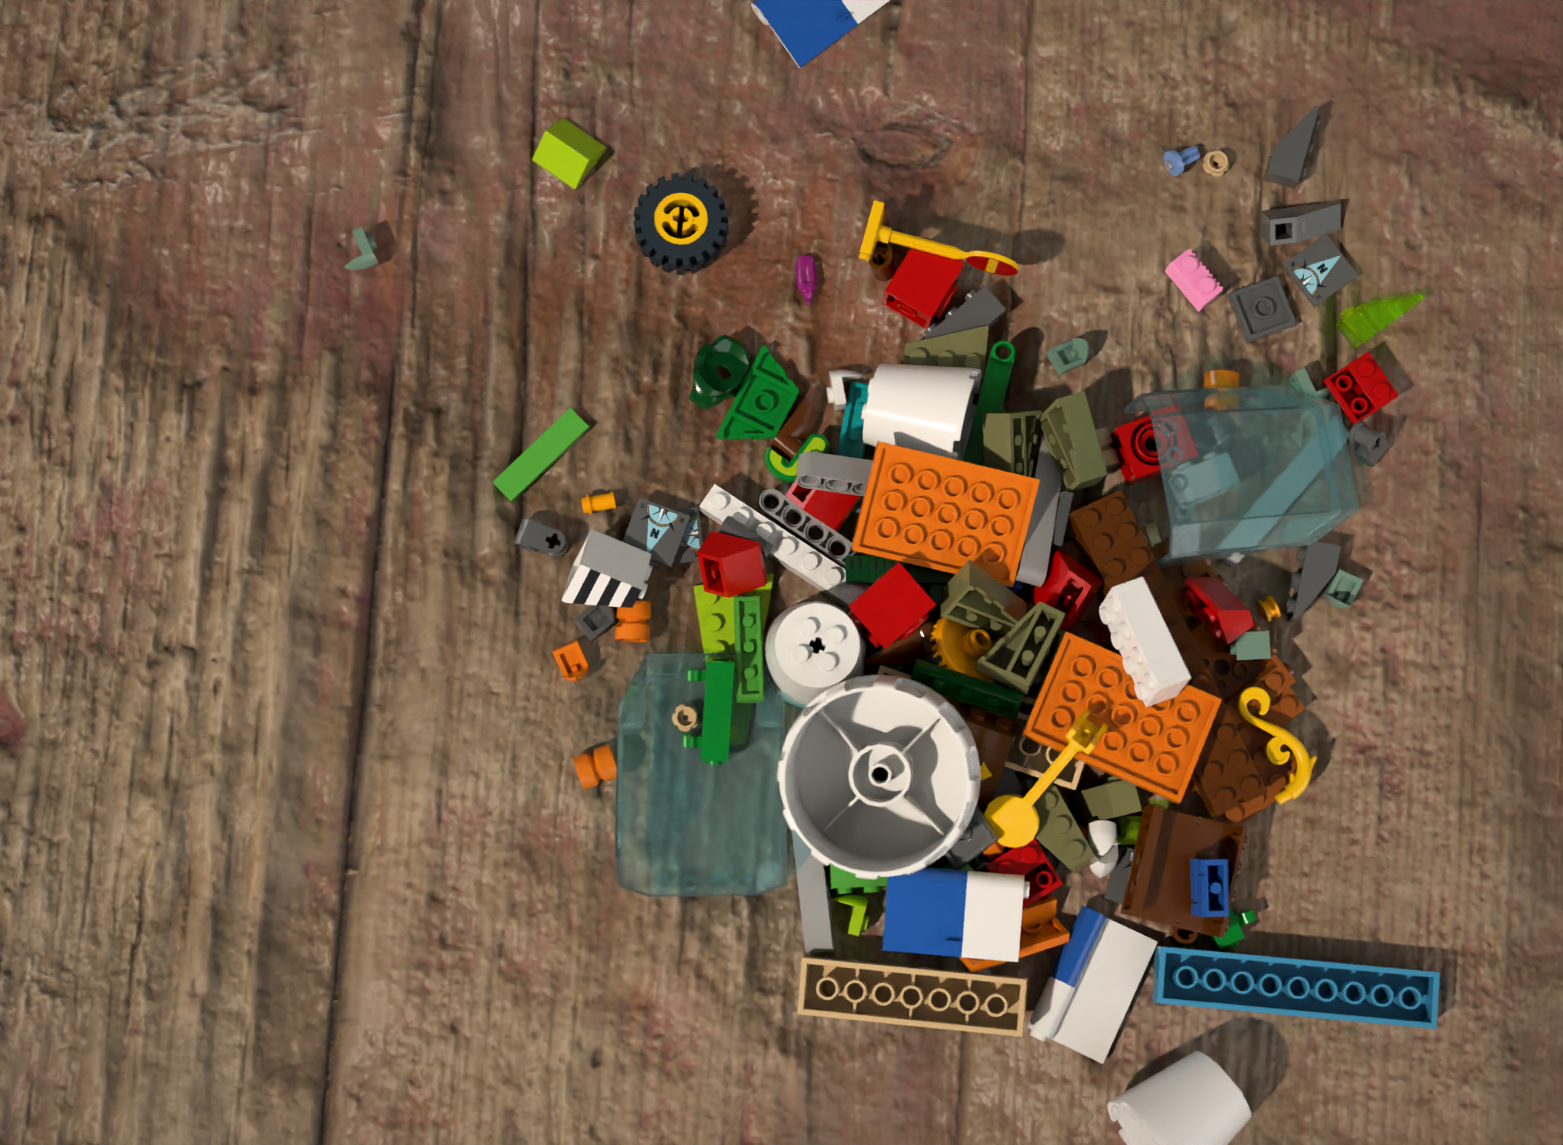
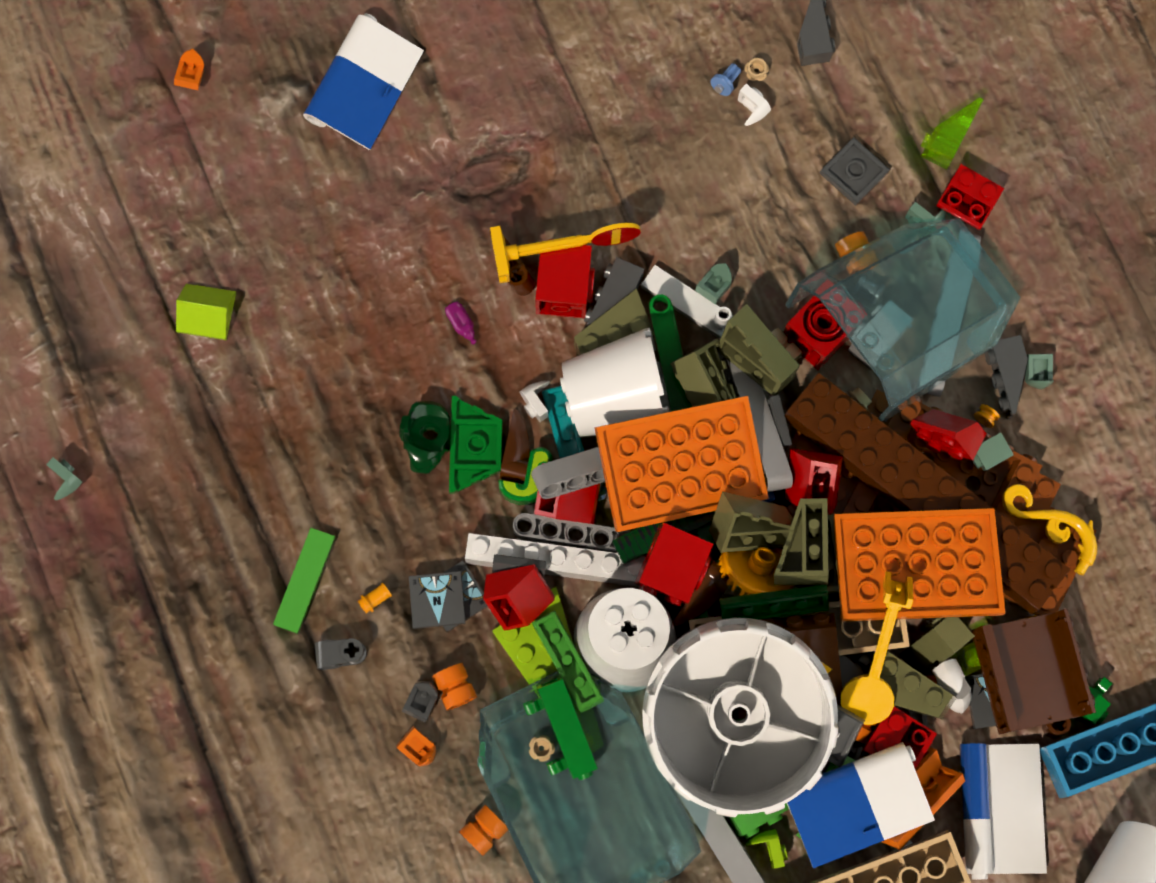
camera: 25 degrees left, 5 degrees down
white slope [562,529,653,608] -> none
black wheel [634,173,728,275] -> none
white brick [1099,577,1191,707] -> none
bright pink brick [1165,249,1223,312] -> none
blue brick [1190,858,1229,917] -> none
dark grey slope [1261,202,1341,246] -> none
dark grey tile [1282,234,1359,308] -> none
dark grey piece [1348,420,1390,467] -> none
none -> white piece [641,265,733,338]
none -> white plate [738,84,771,126]

